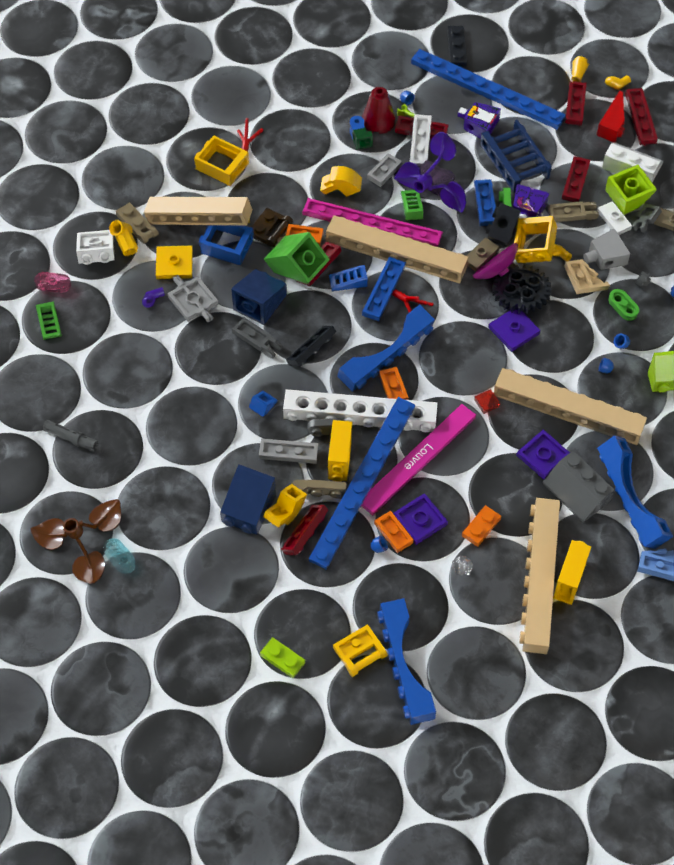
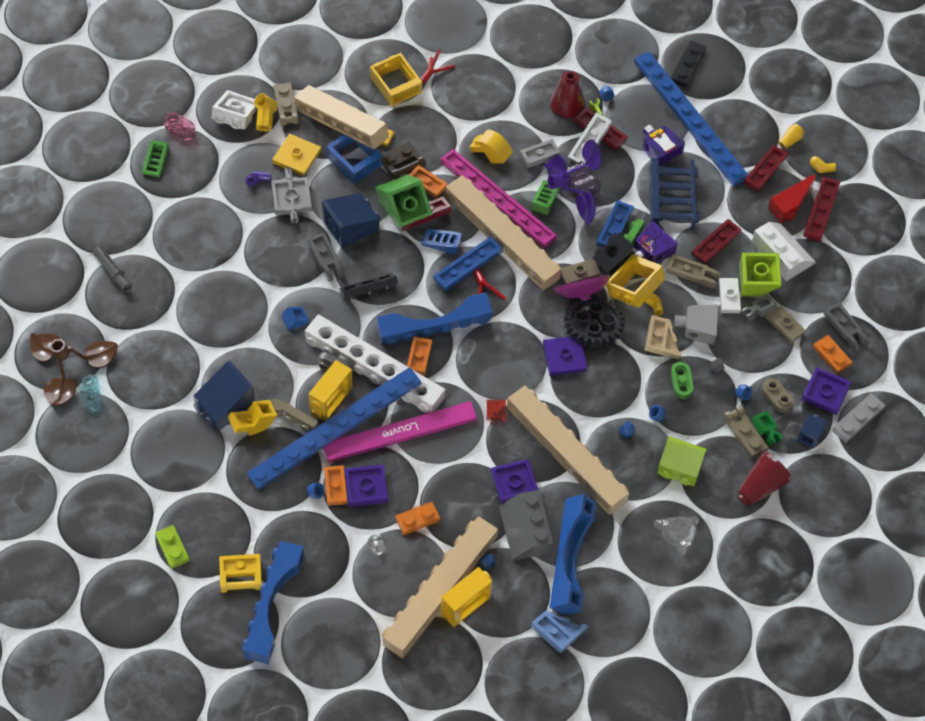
camera: 25 degrees right, 0 degrees up
light grey plate [259,439,319,464] -> none
dark red plate [281,505,328,555] -> none
dark green leg [350,116,373,150] -> none
none -> blue hinge [478,553,496,570]

